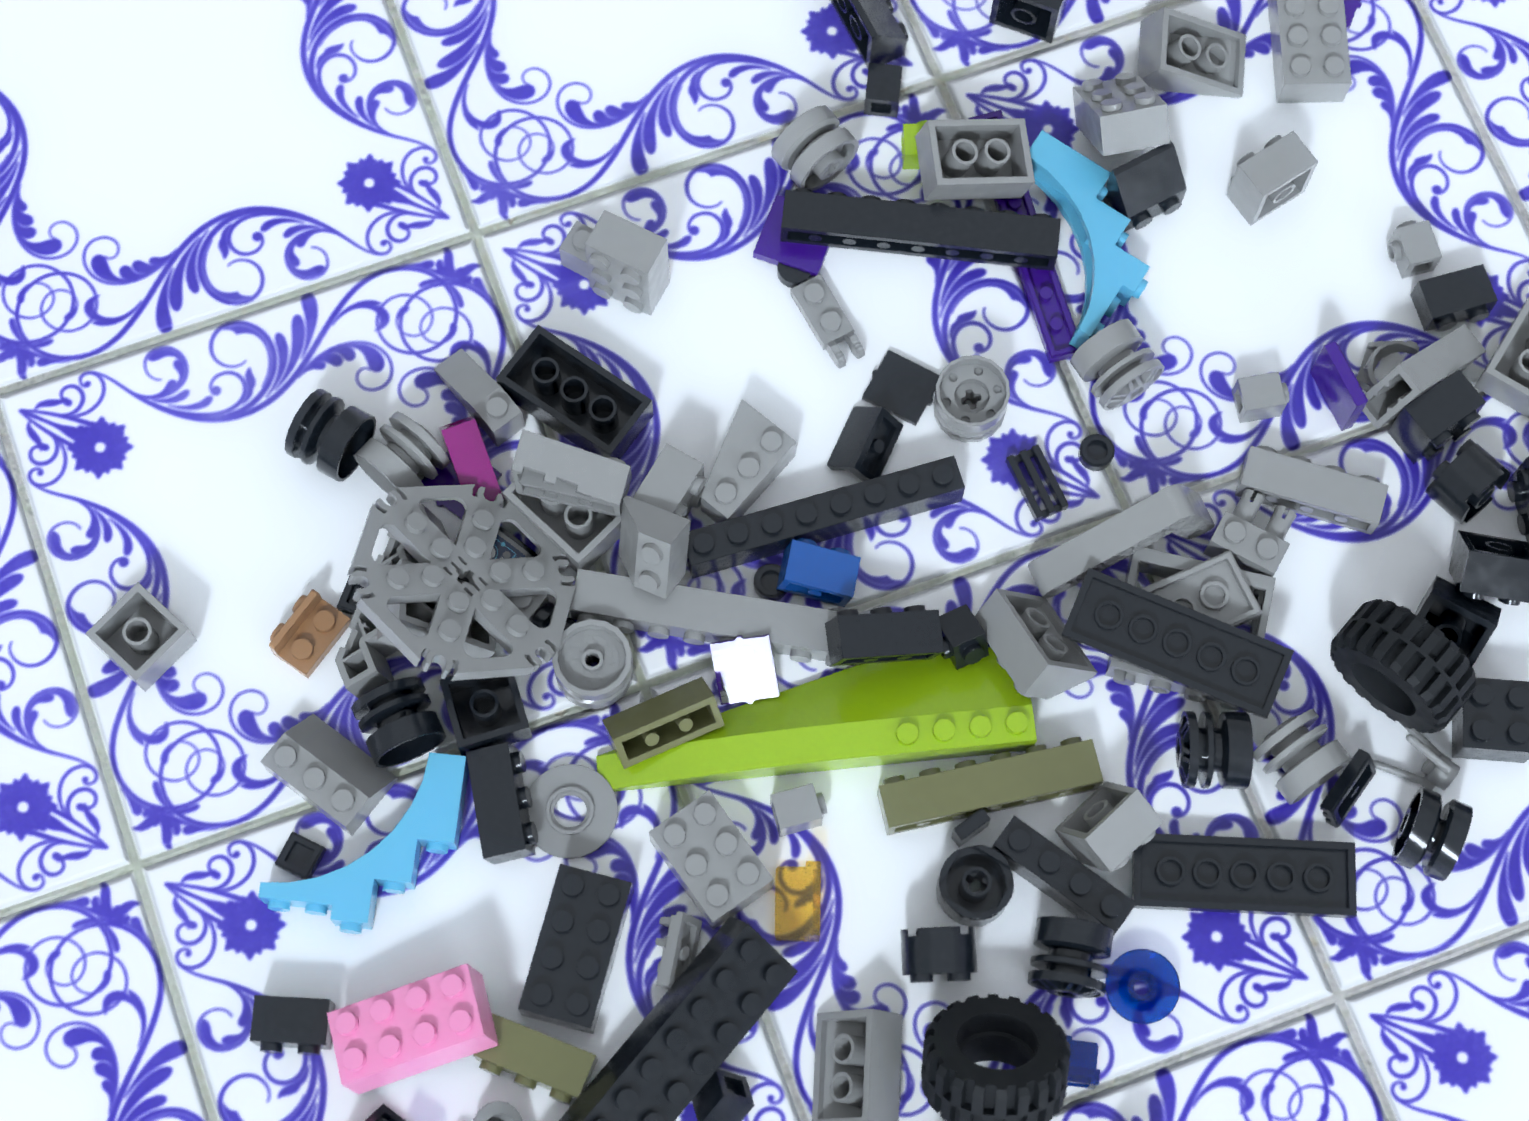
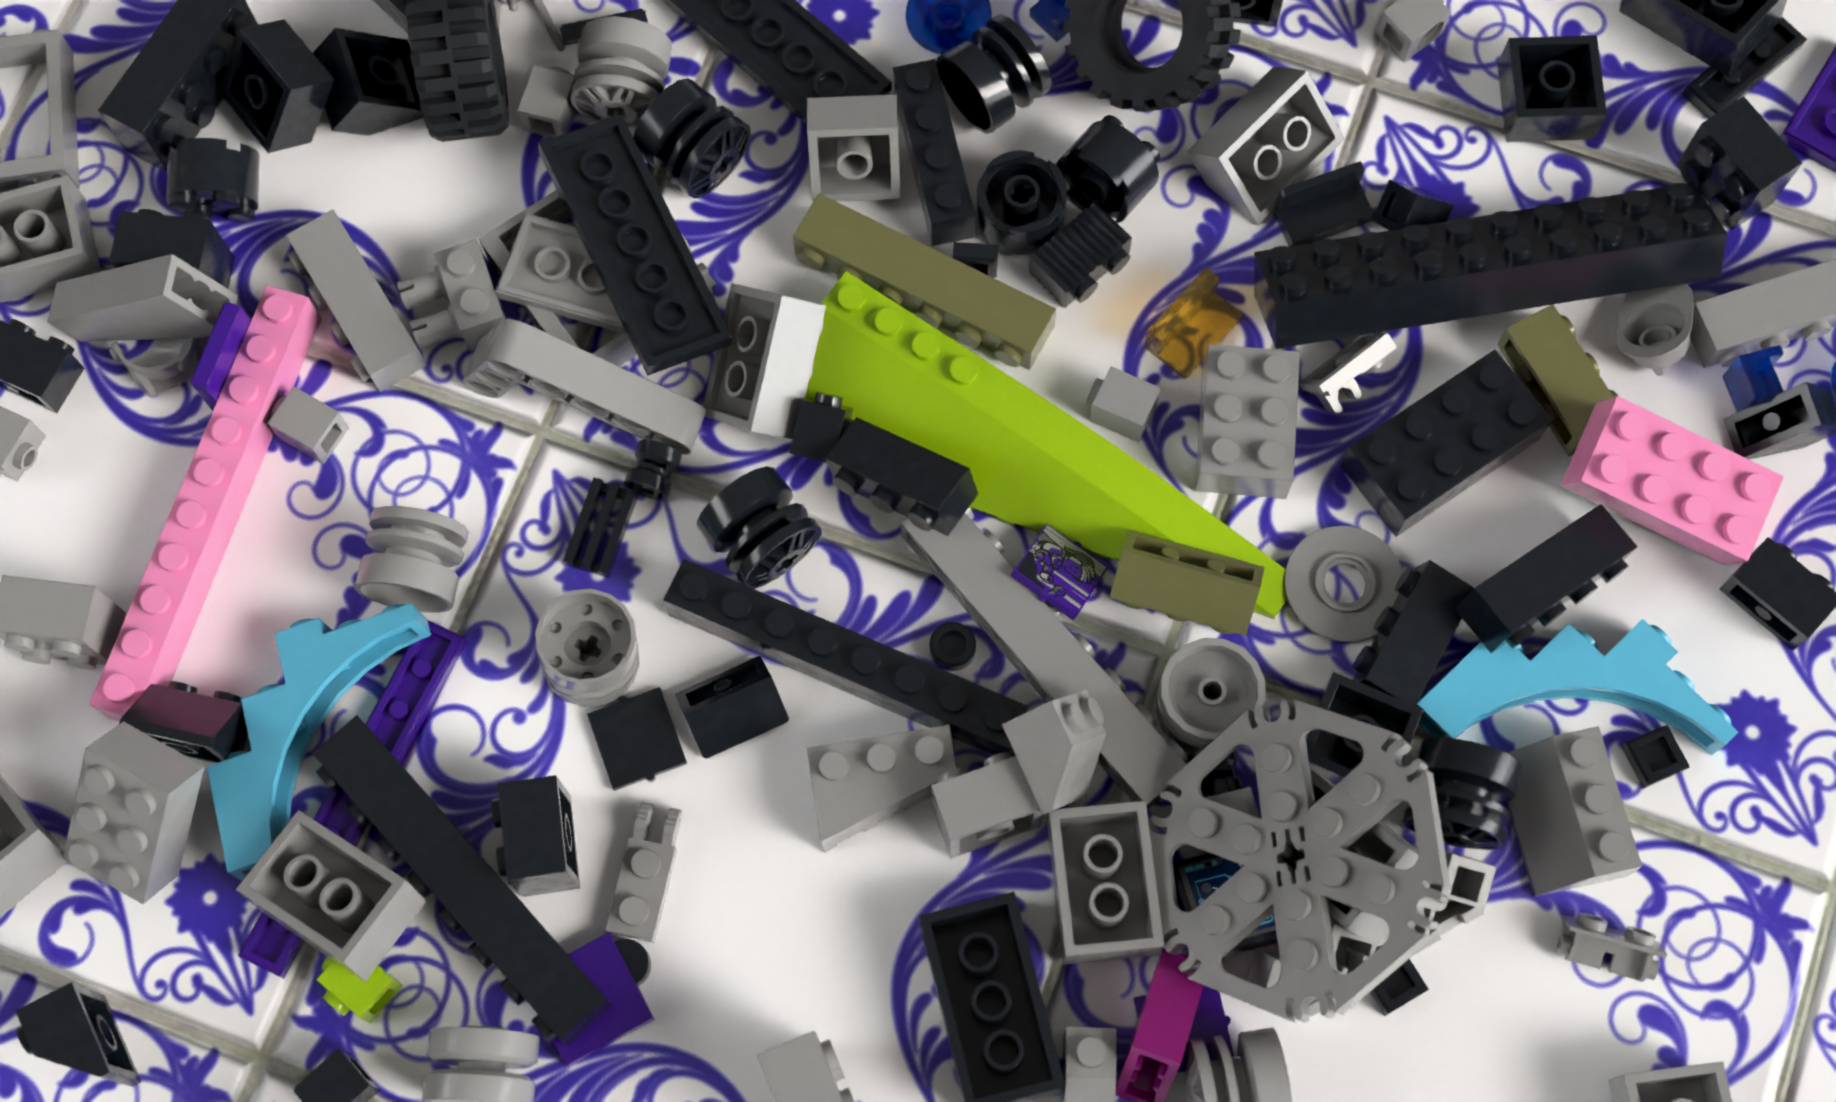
camera: 135 degrees left, 0 degrees up
medium nougat bracket [269,589,351,678] -> none
light grey wedge [511,429,632,517] -> none
blue brick [776,538,861,607] -> none
black tile [1078,434,1115,471] -> none
none -> bright pink brick [89,285,322,722]
none -> black brick [492,775,580,897]
none -> light grey brick [517,65,577,138]
none -> black wheel [624,439,682,500]
none -> black wheel [696,466,822,589]
none -> black brick [1029,202,1132,308]
none -> black panel [1273,161,1374,246]
none -> black brick [1455,504,1638,653]
none -> light grey hinge [1556,912,1667,982]

